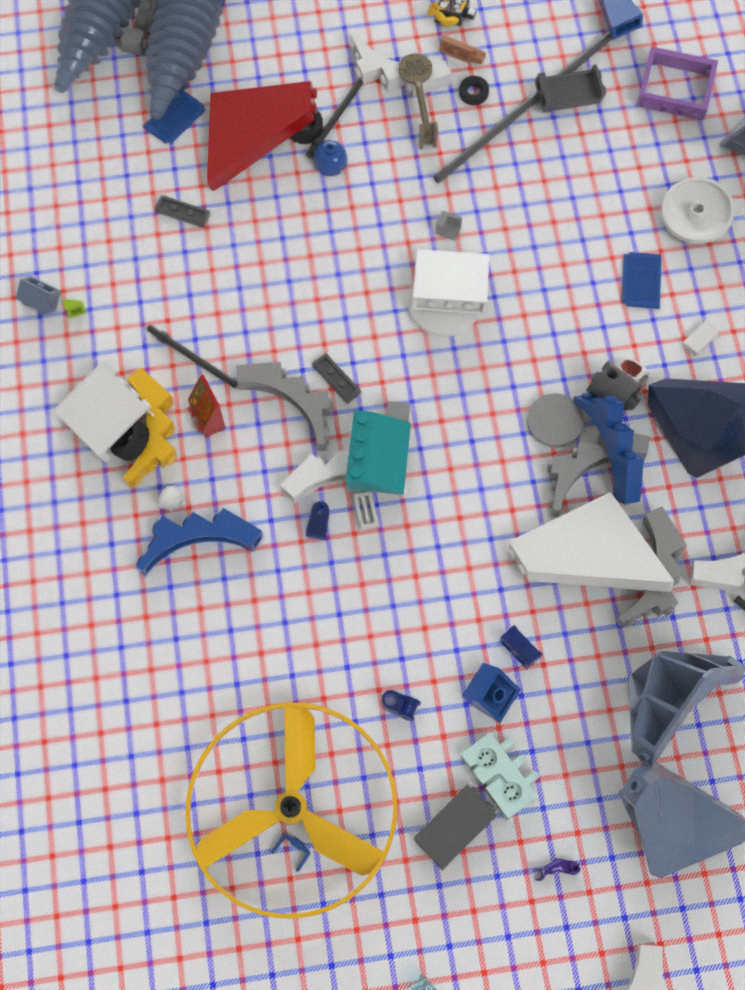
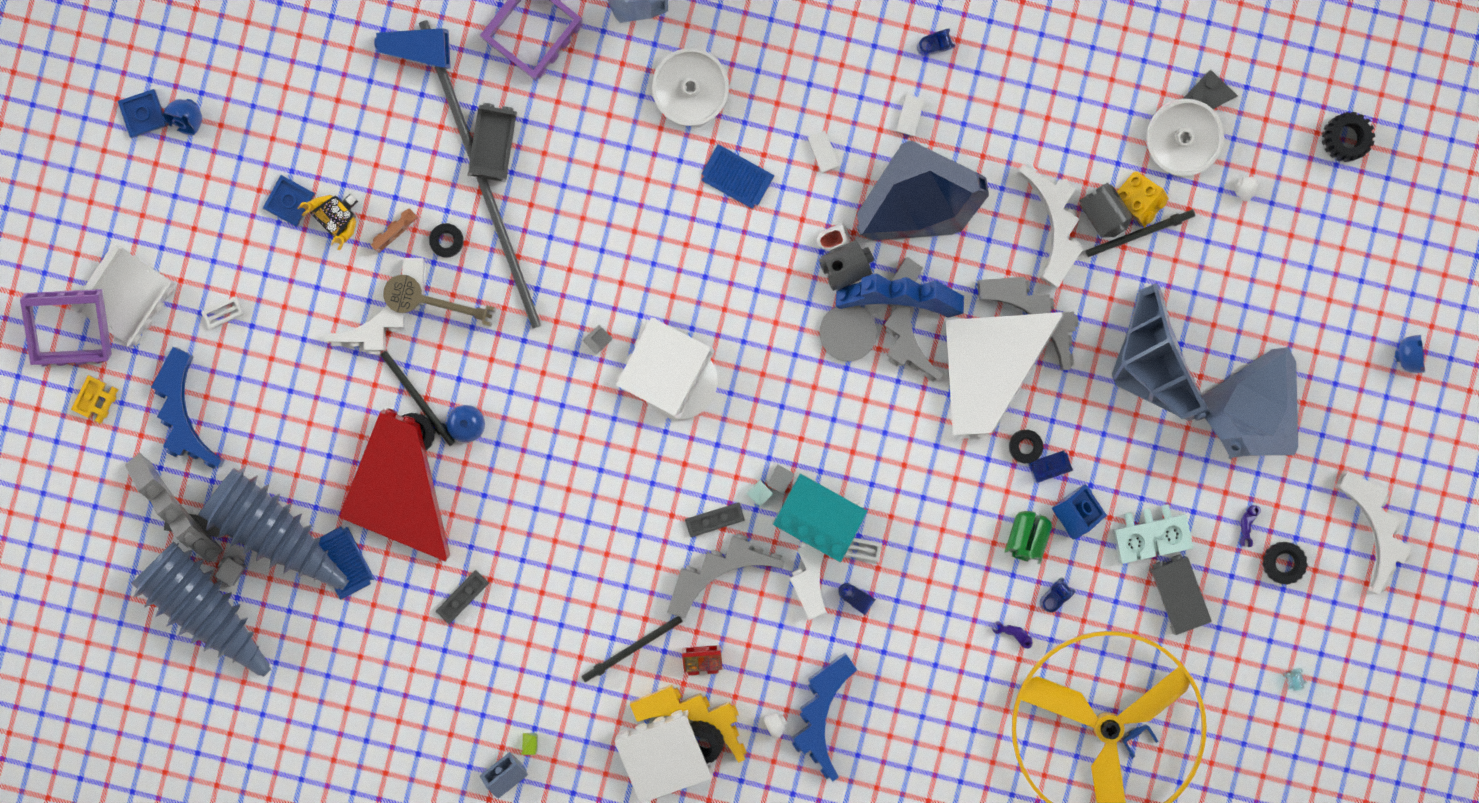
camera: 75 degrees left, 20 degrees up
none -> light aqua slope [746,480,773,507]
none -> dark purple arm [992,621,1033,649]
none -> green cylinder [1004,511,1052,564]
none -> black tyre [1009,429,1044,464]
none -> black tyre [1262,542,1308,585]

